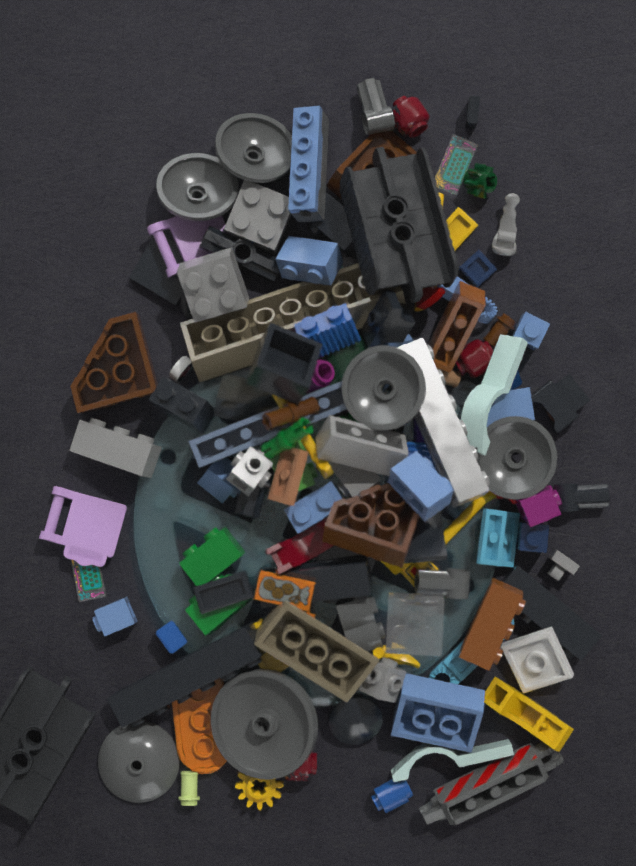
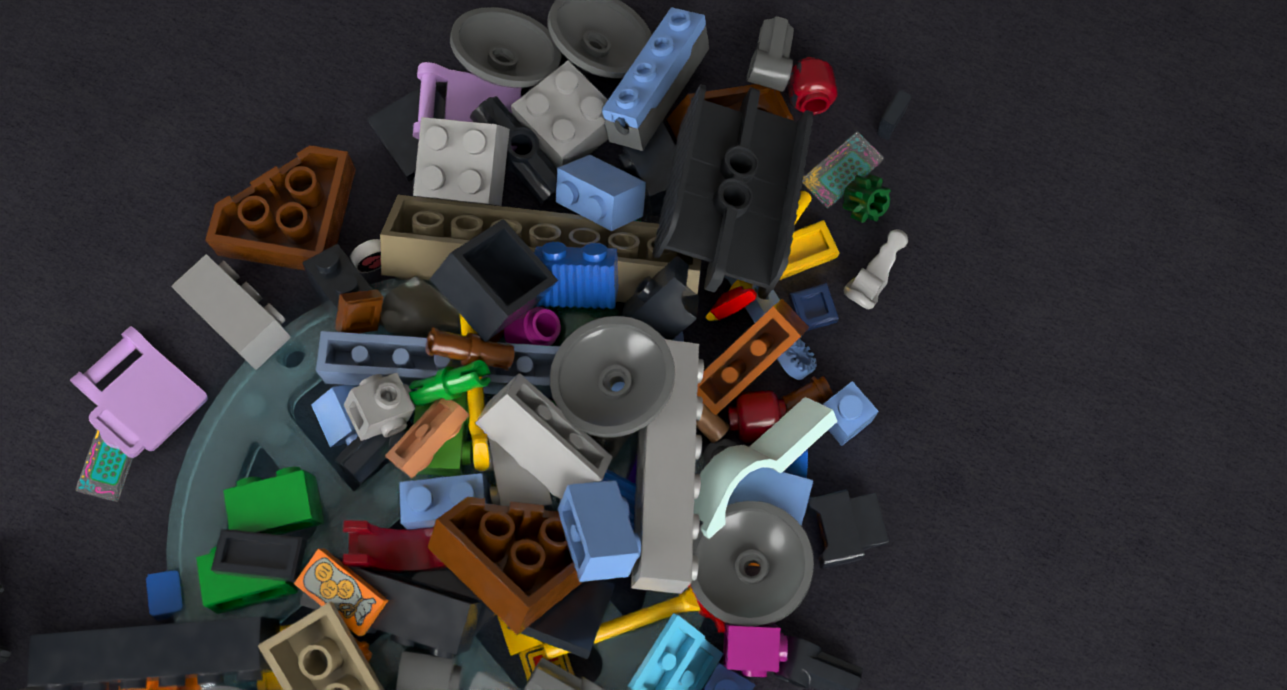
camera: 20 degrees right, 15 degrees down
medium blue brick [93,597,137,636] -> none
none -> reddish brown tile [335,289,383,334]

